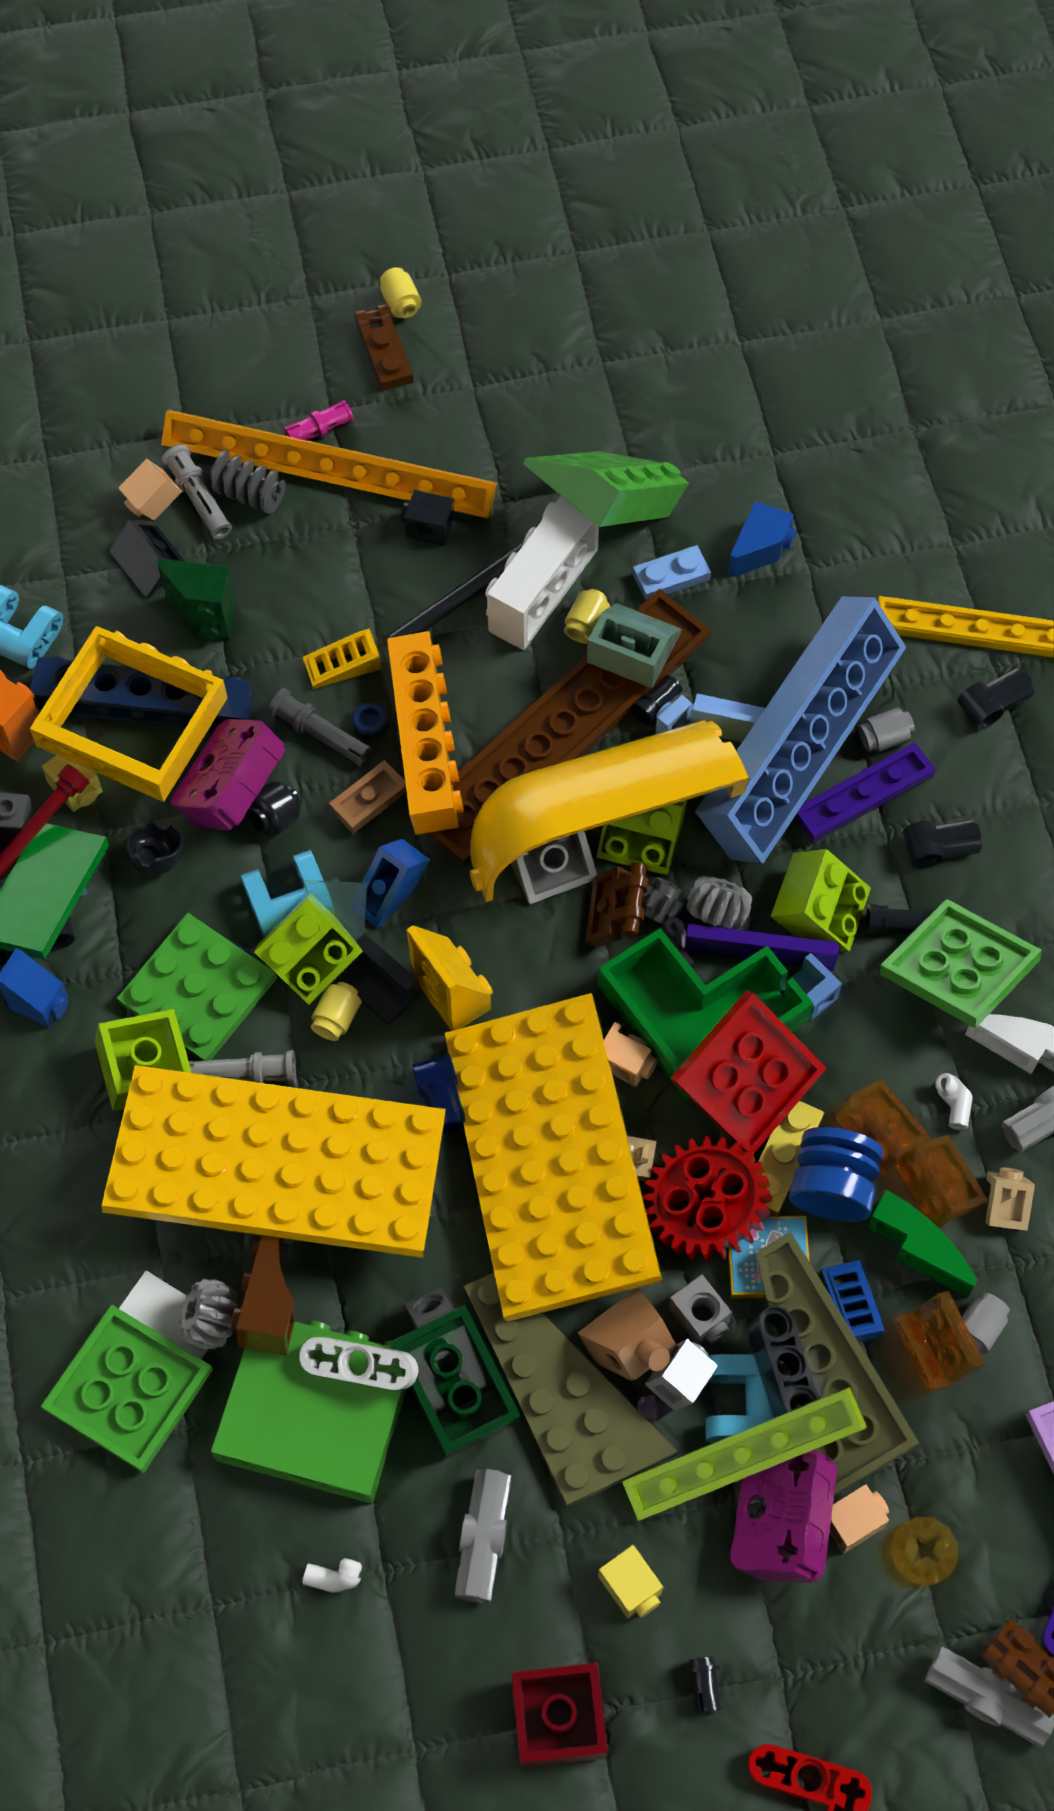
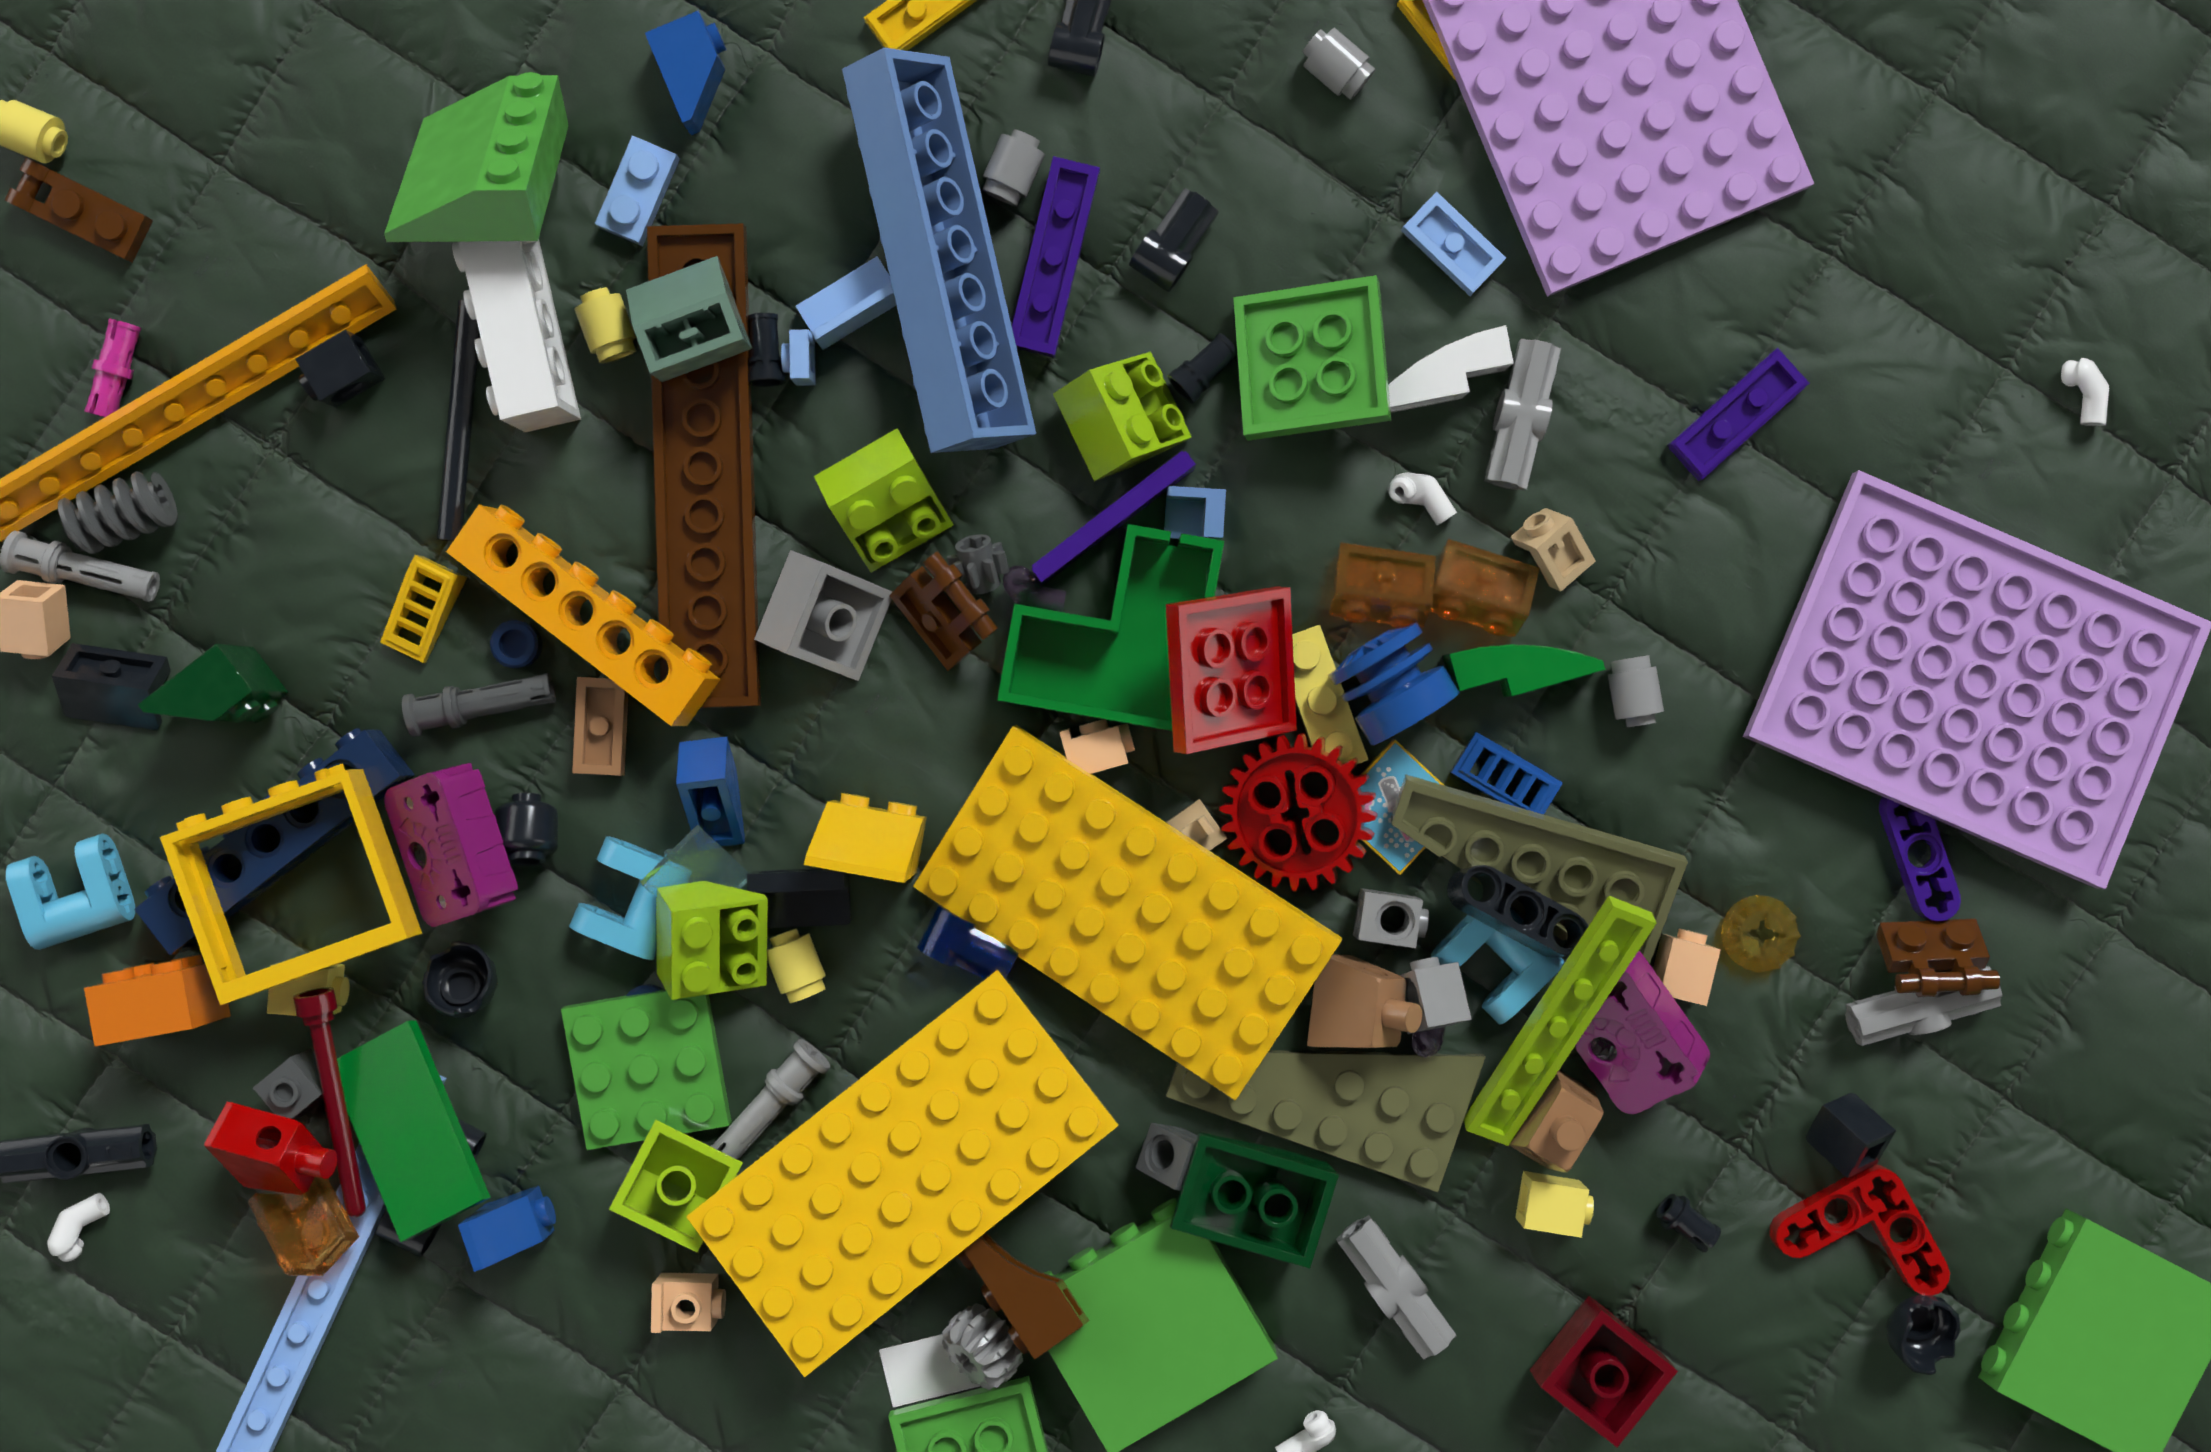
camera: 50 degrees left, 25 degrees up
white beam [300,1337,418,1390] -> none
yellow panel [470,720,749,902] -> none
light grey gear [686,876,753,929] -> none
clear orange bracket [893,1291,985,1392] -> none
none -> light nougat brick [651,1272,726,1333]
none -> medium nougat torso [1509,1070,1604,1172]
none -> black panel [1806,1093,1896,1178]

